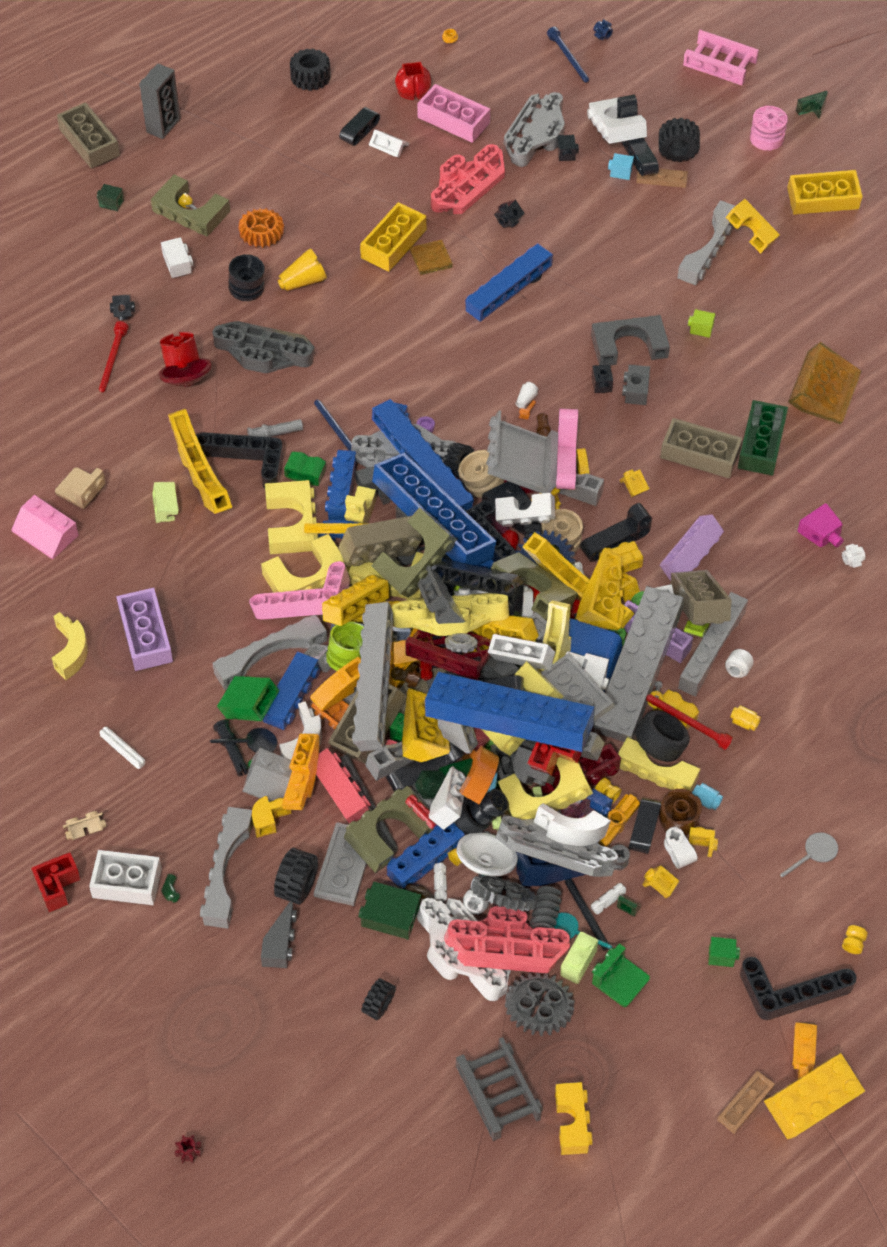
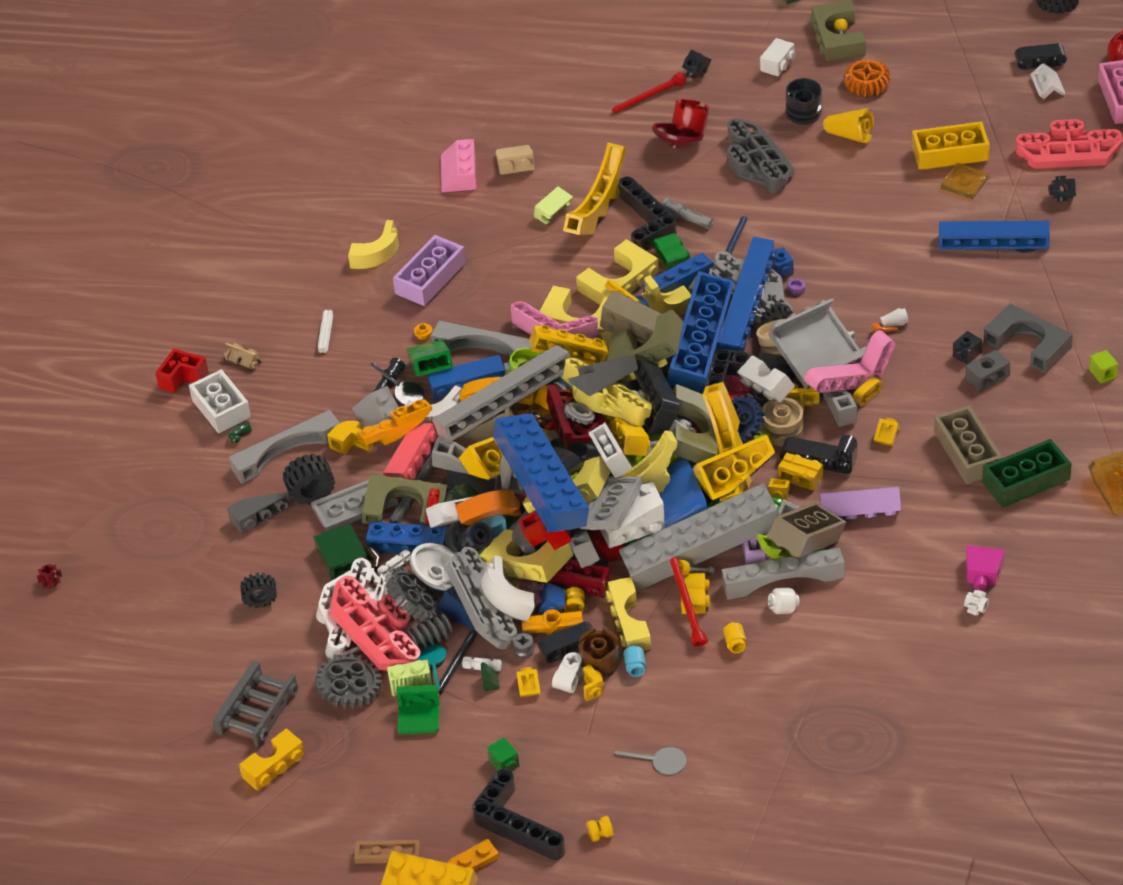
camera: 55 degrees right, 10 degrees down
black tyre [635,711,690,762] -> none
none -> light orange plate [414,323,433,340]

